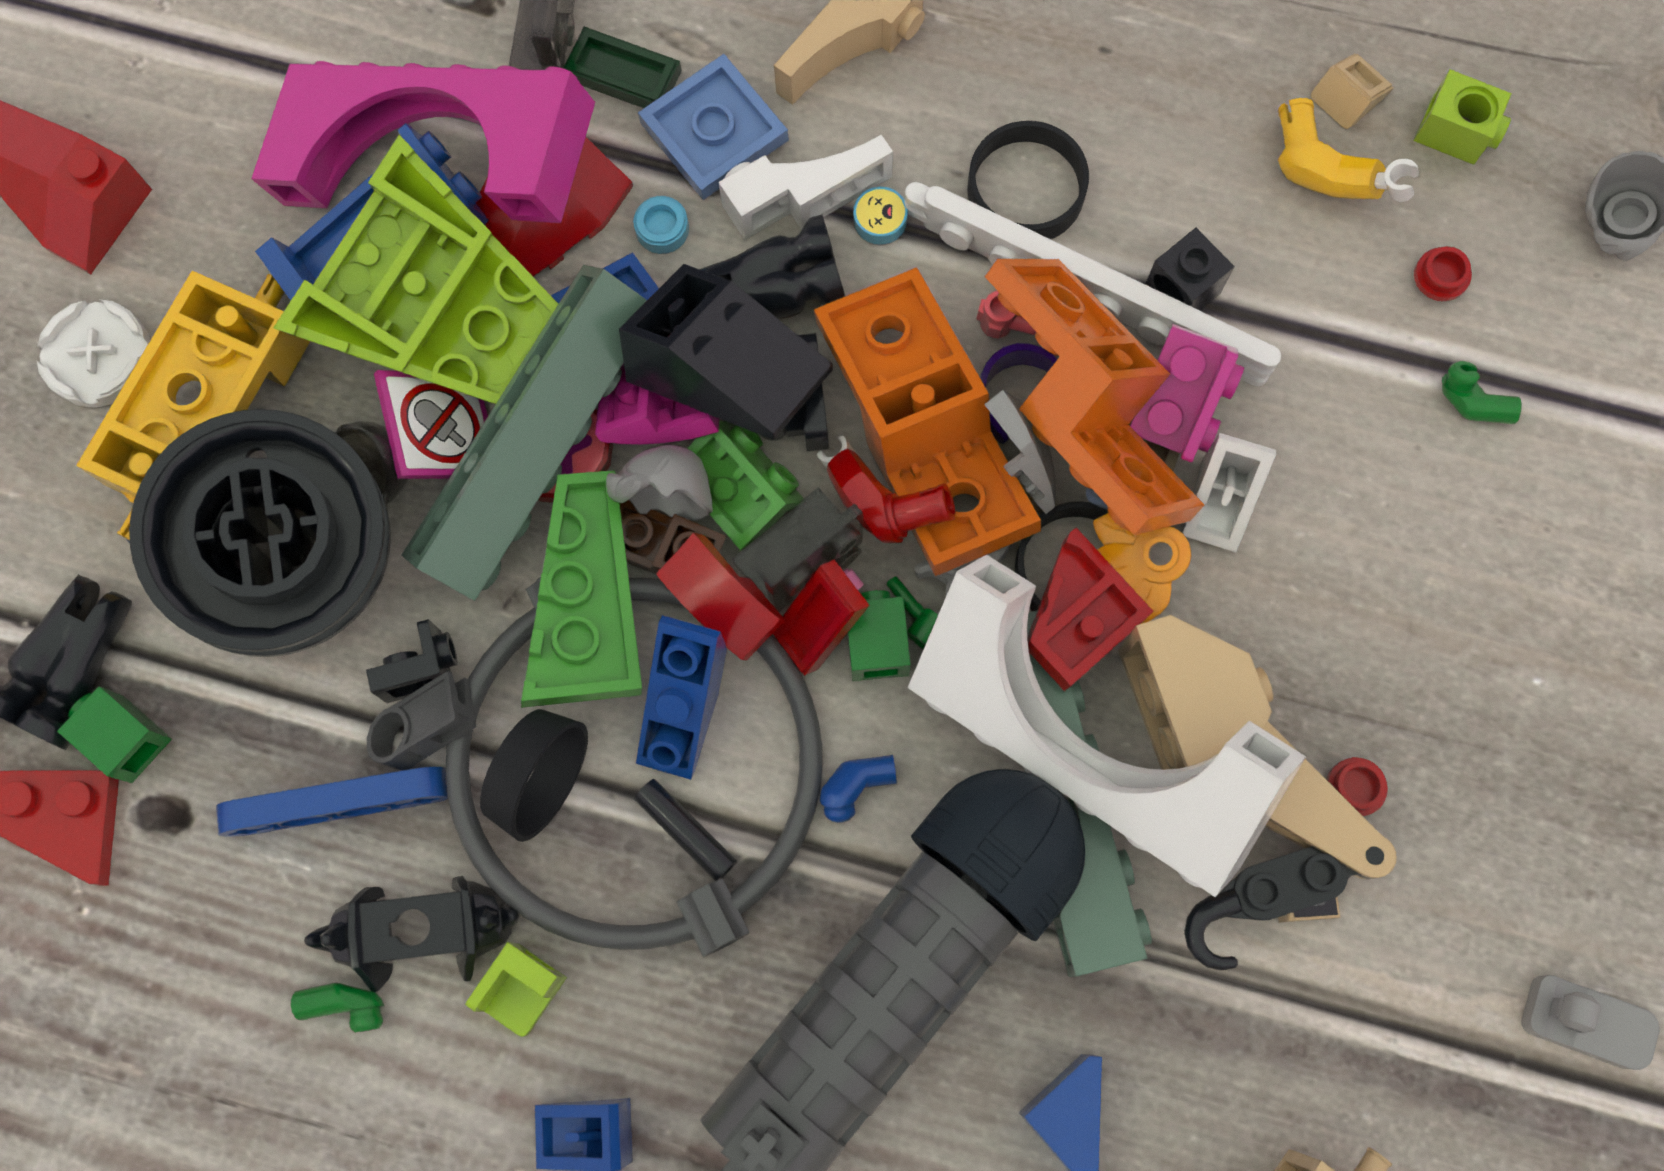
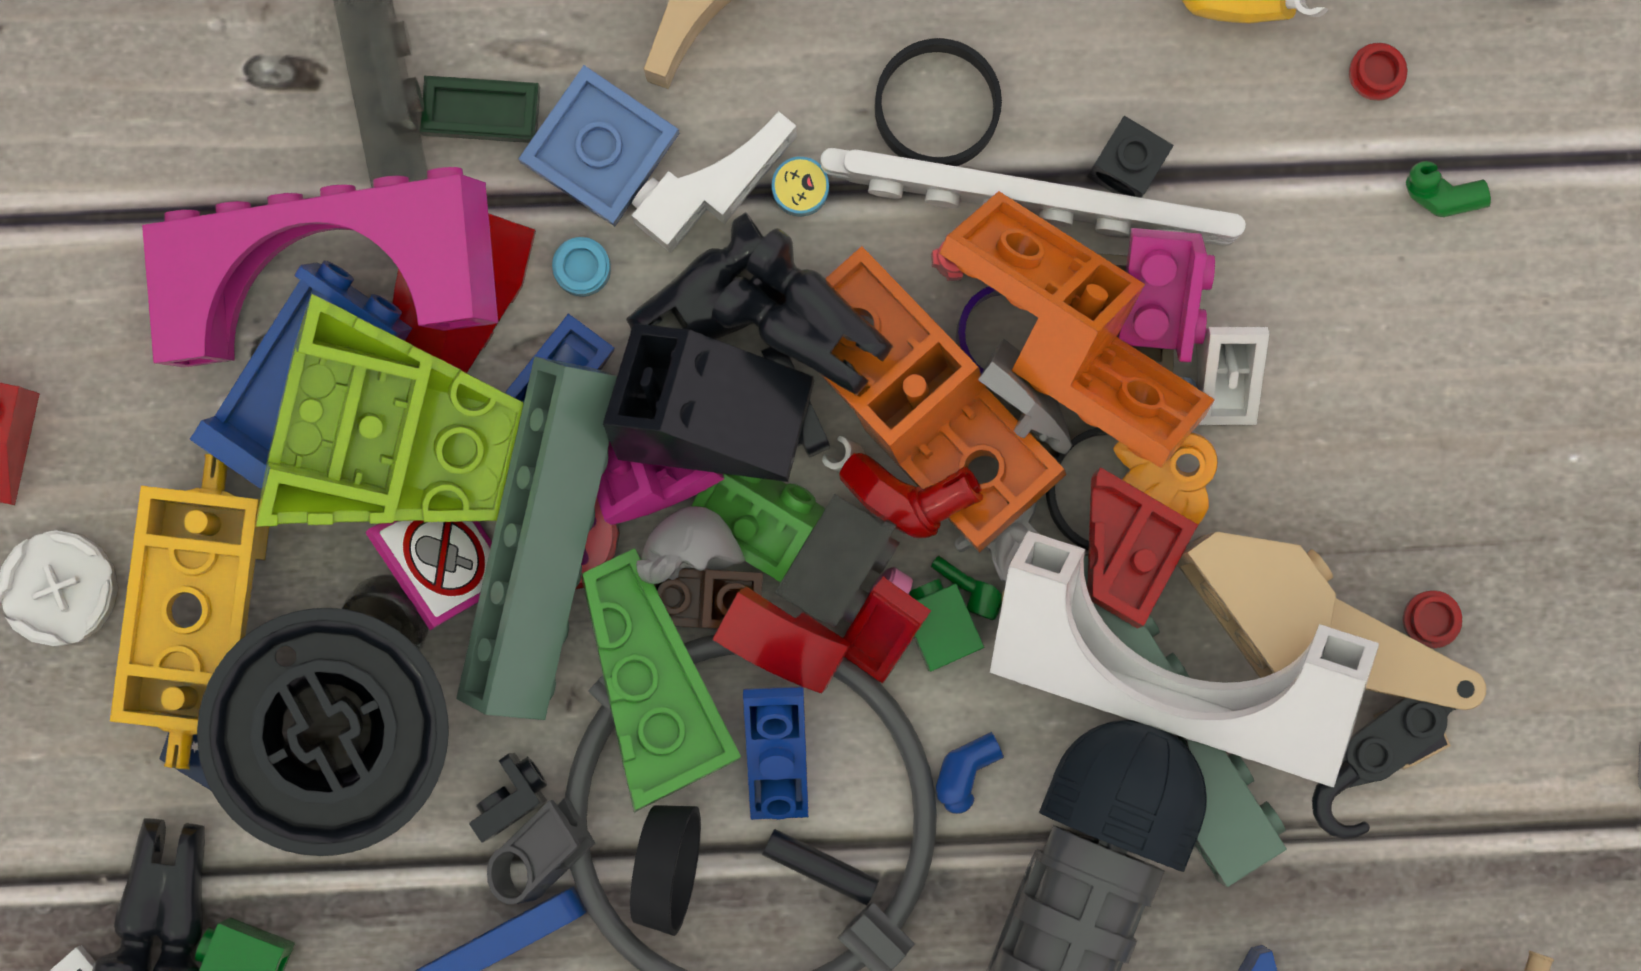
camera: 25 degrees left, 10 degrees up
none -> black piece [711,228,893,395]

